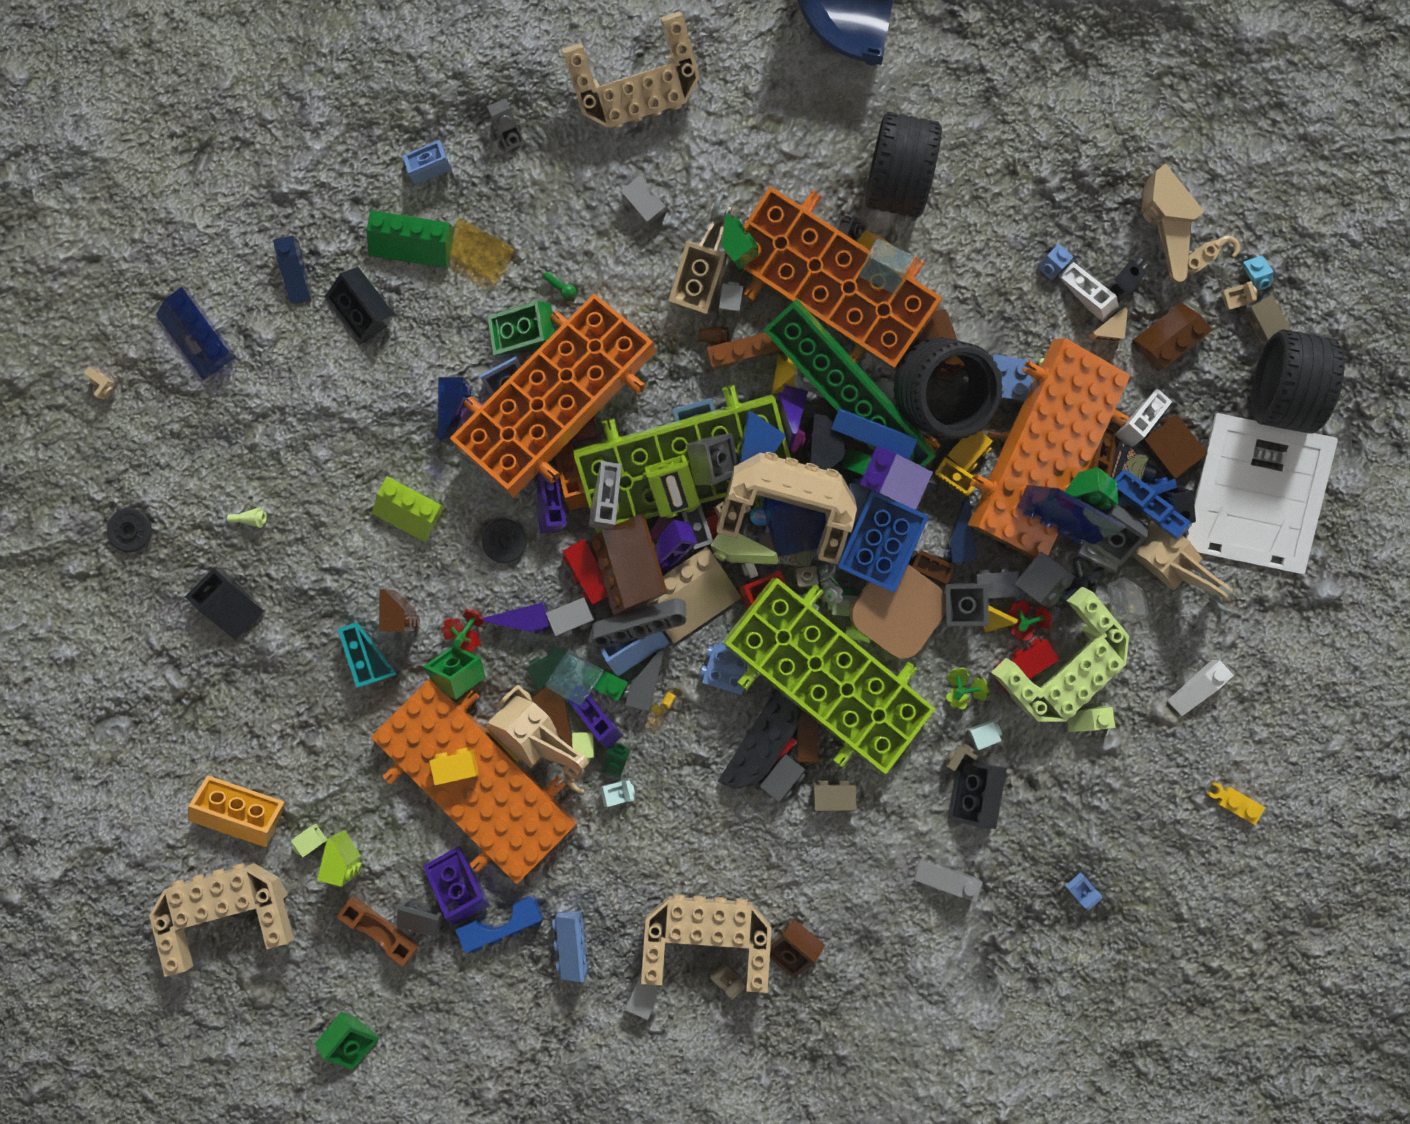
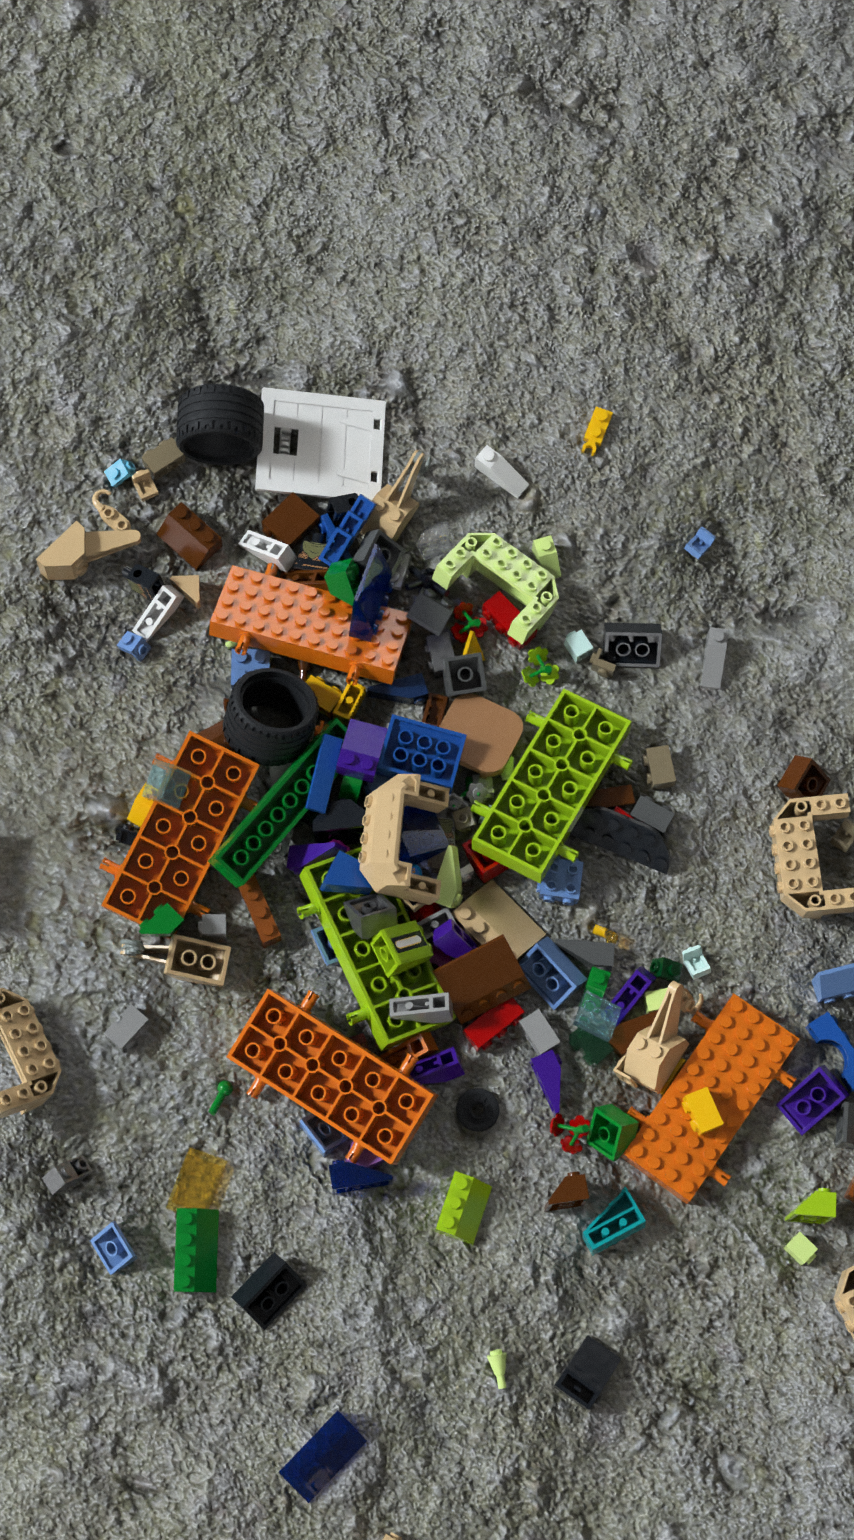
camera: 110 degrees left, 15 degrees down
black wheel [107,508,152,553] -> none
light orange slope [188,775,285,847] -> none
dark blue slope [273,235,312,304] -> none
green slope [487,300,555,356] -> none
dark grey beam [591,598,686,649] -> none
reddish brown cone [699,325,729,345] -> none
yellow slope [772,354,797,395] -> none
black tyre [865,112,942,218] -> none

